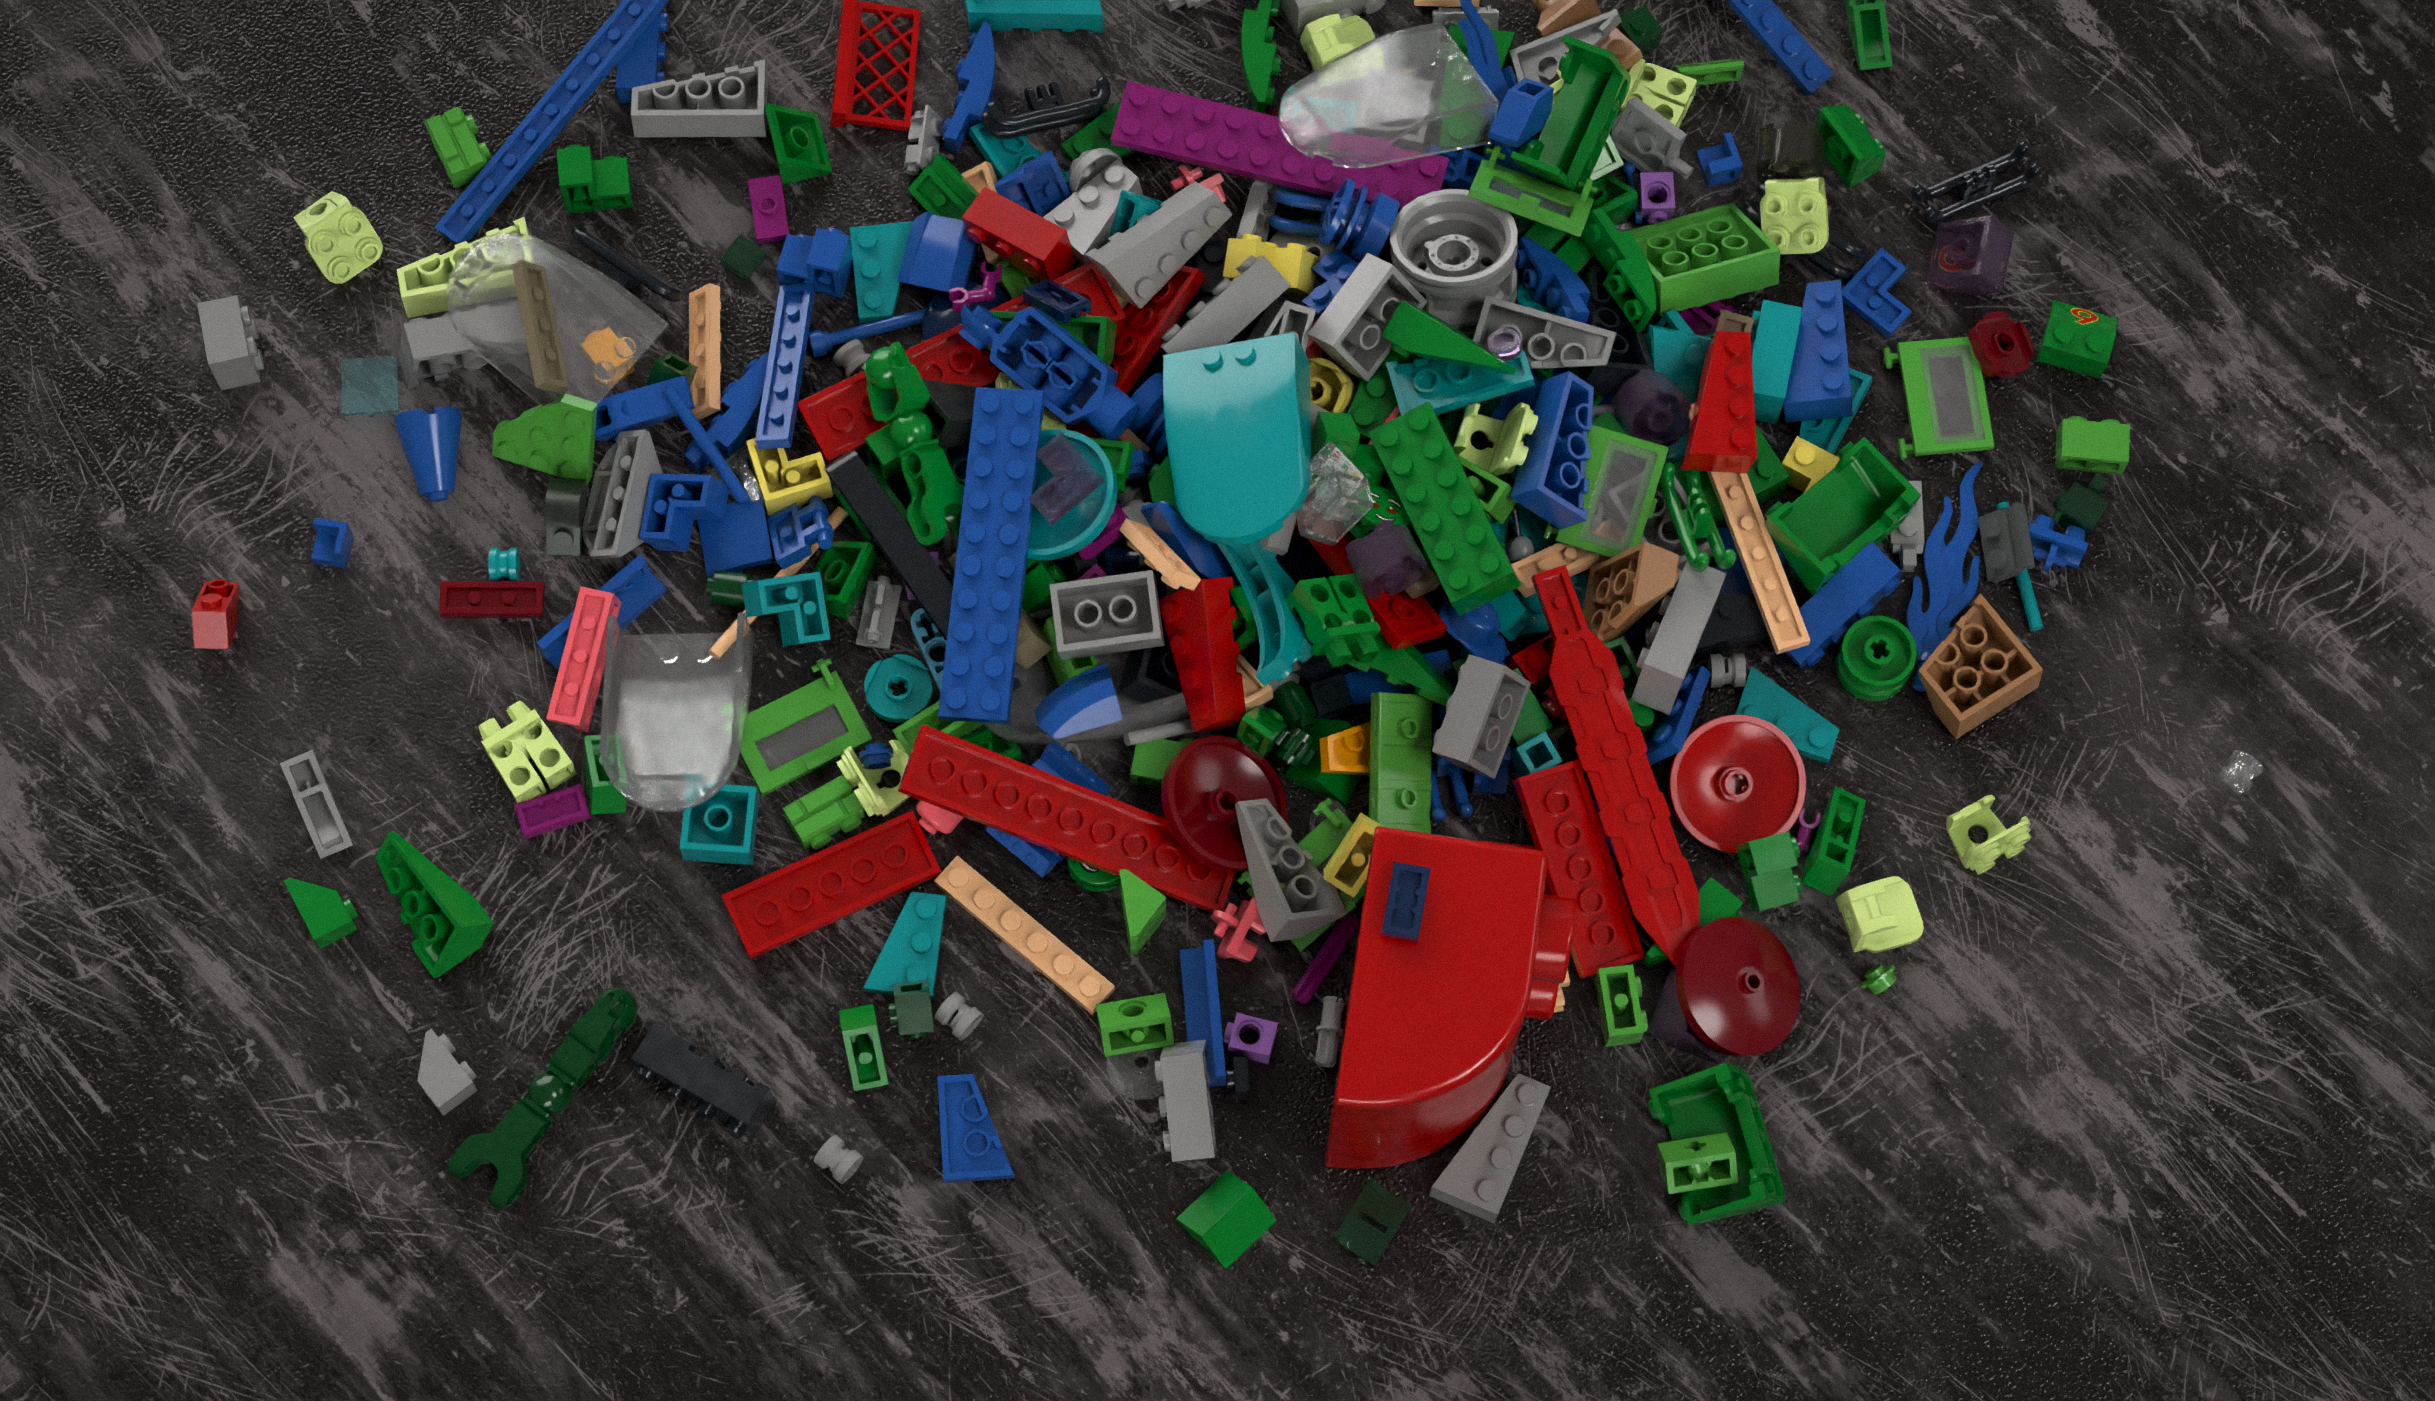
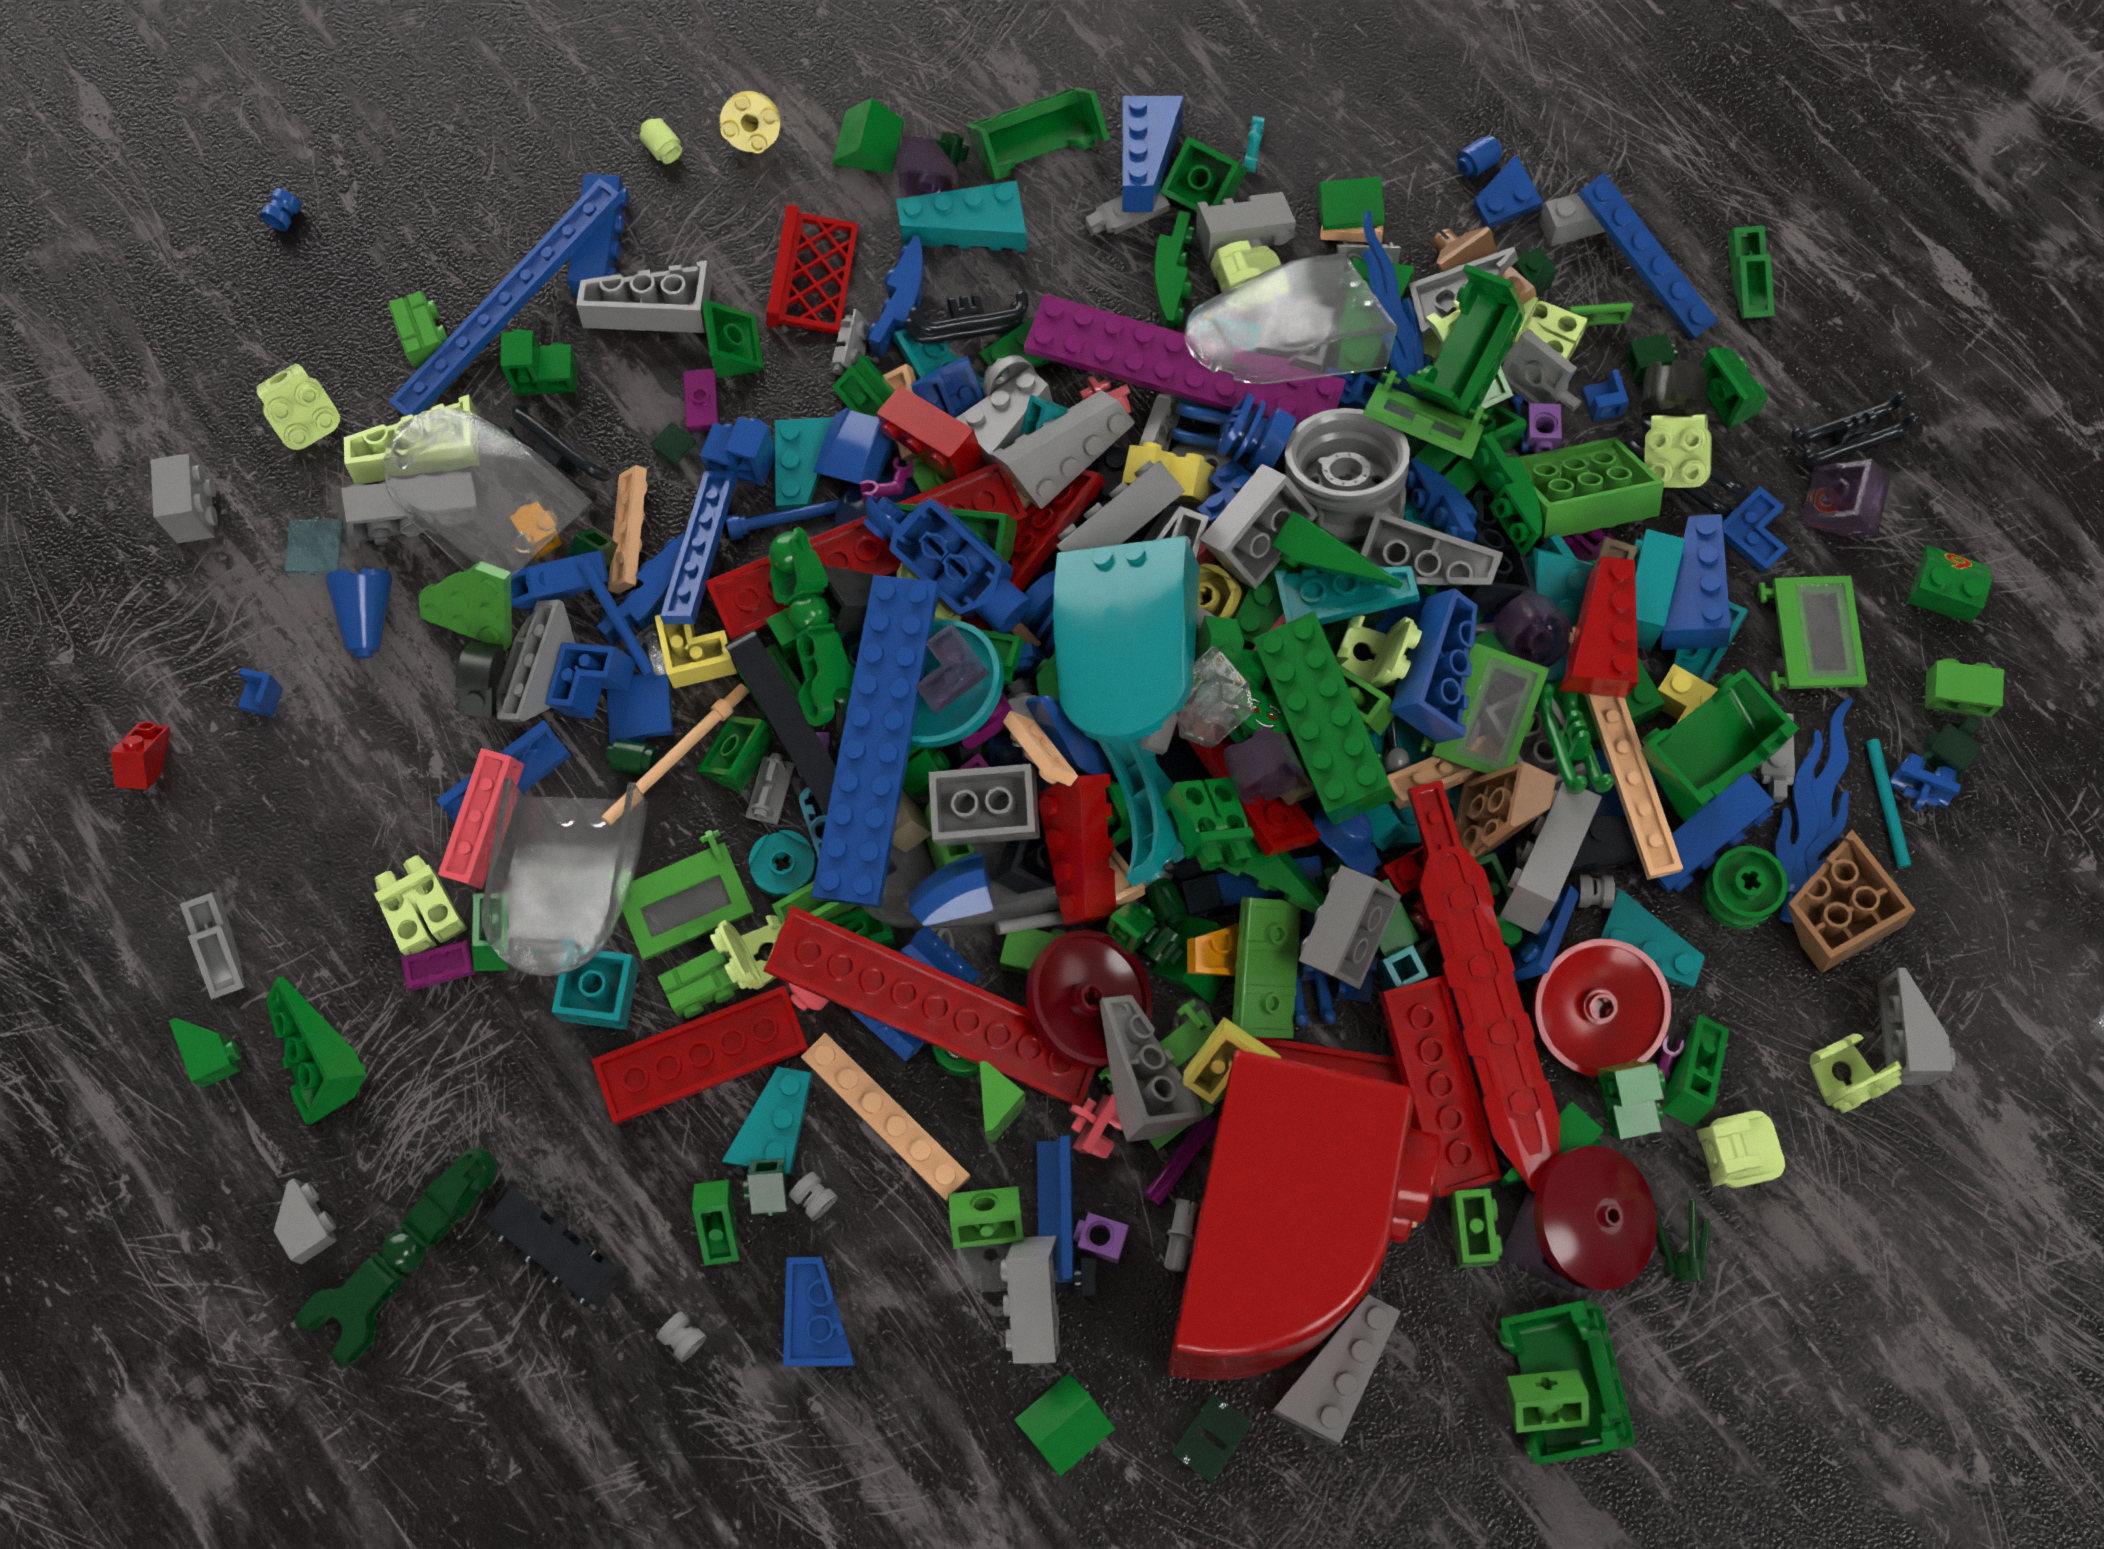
camera: 10 degrees right, 0 degrees up
dark red plate [439,581,545,618] -> none
teal wheel [488,547,520,581] -> none
dark tan plate [511,260,569,394] -> none
teal brick [741,572,831,647] -> none
blue plate [767,496,834,569] -> none
light grey wheel [833,339,871,378] -> none
blue plate [859,743,894,769] -> none
dark blue tile [1022,278,1092,324] -> none
dark blue plate [1381,862,1431,942] -> none
clear purple tile [1487,328,1522,361] -> none
blue slope [1488,78,1554,148] -> none
bright green plate [1861,963,1897,995] -> none
dark red plate [1968,311,2034,378] -> none
dark grey plate [1978,502,2035,583] -> none
none -> blue wheel [259,188,302,231]
none -> dark green brick [1624,333,1678,383]
none -> dark green plant [1656,1198,1710,1282]
none -> light grey slope [1877,968,1956,1085]

